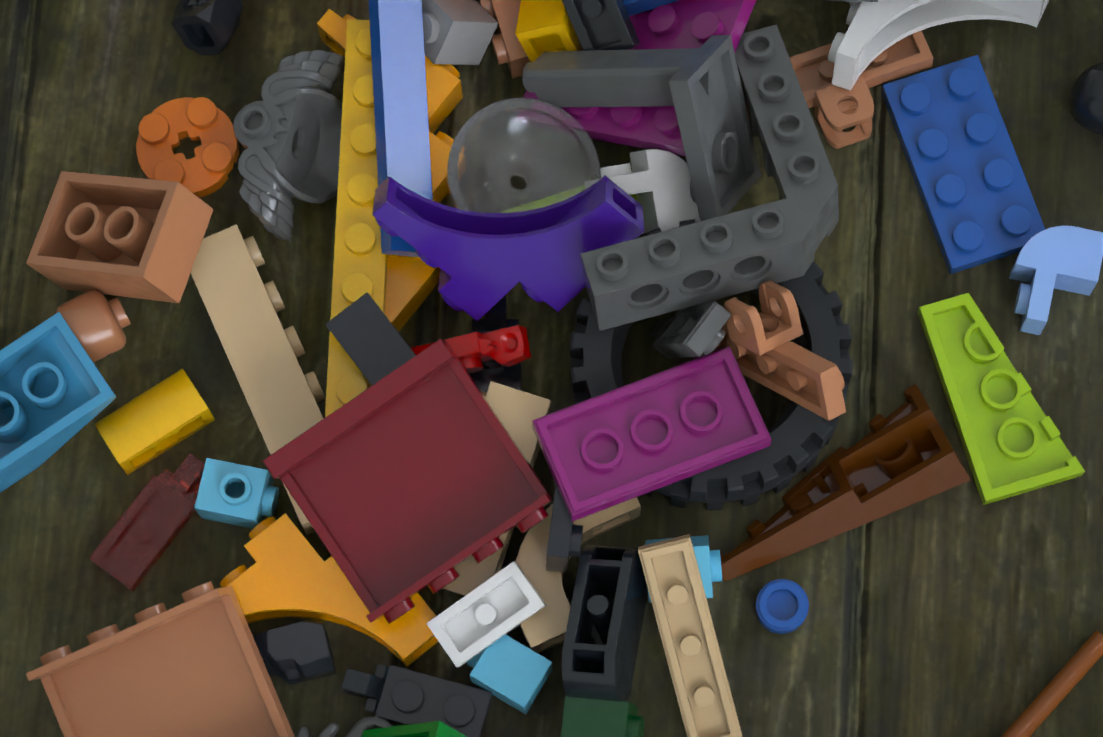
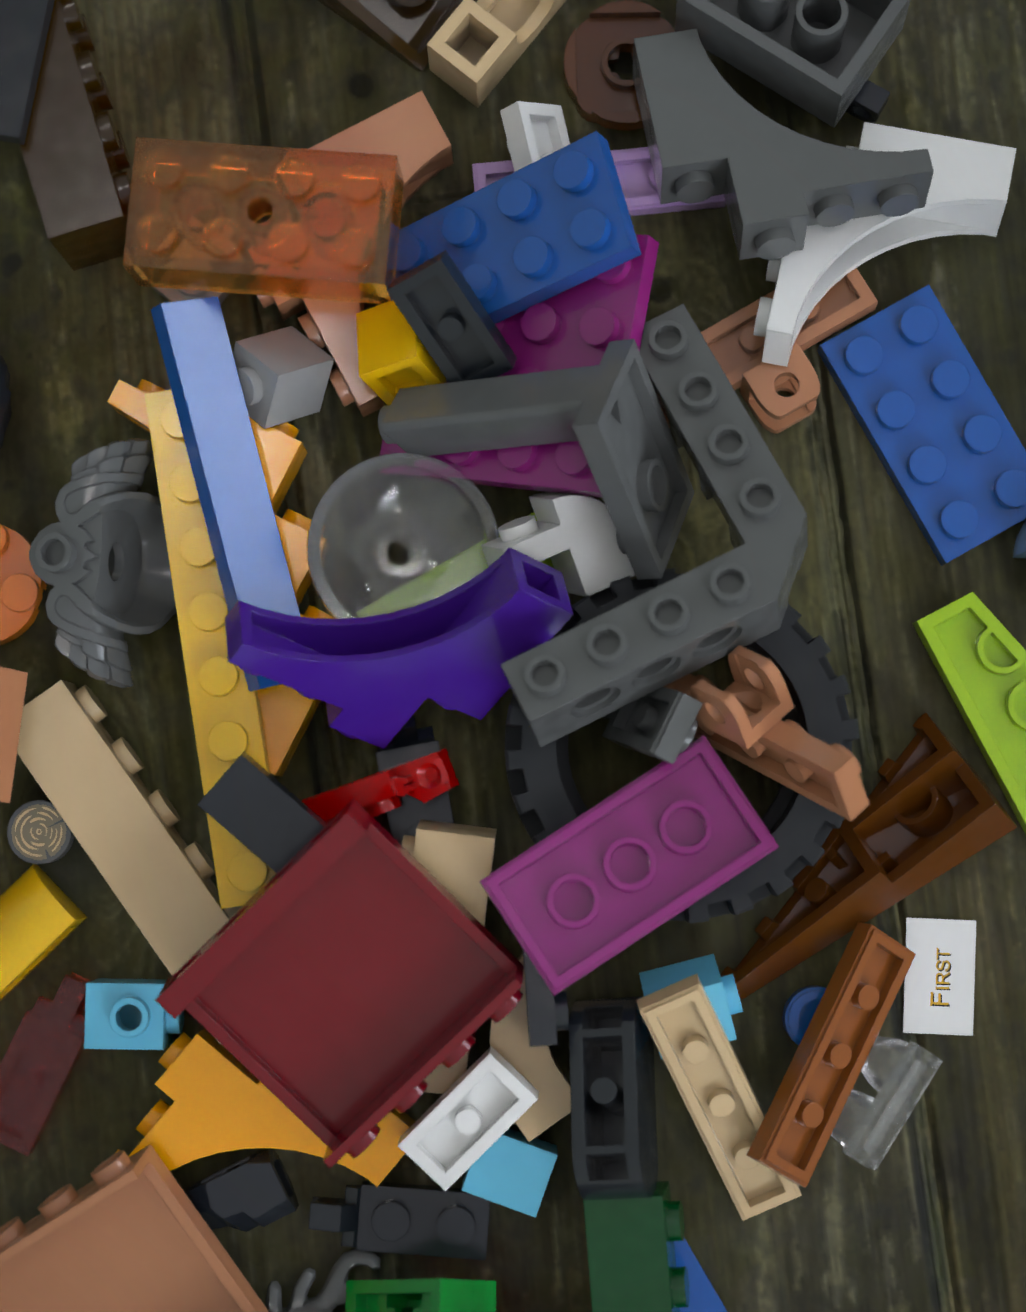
camera: 15 degrees left, 10 degrees up
none -> tile [7,800,75,864]
none -> dark orange tile [746,922,916,1188]
none -> clear tile [831,1036,943,1171]
none -> white sticker [903,917,976,1036]

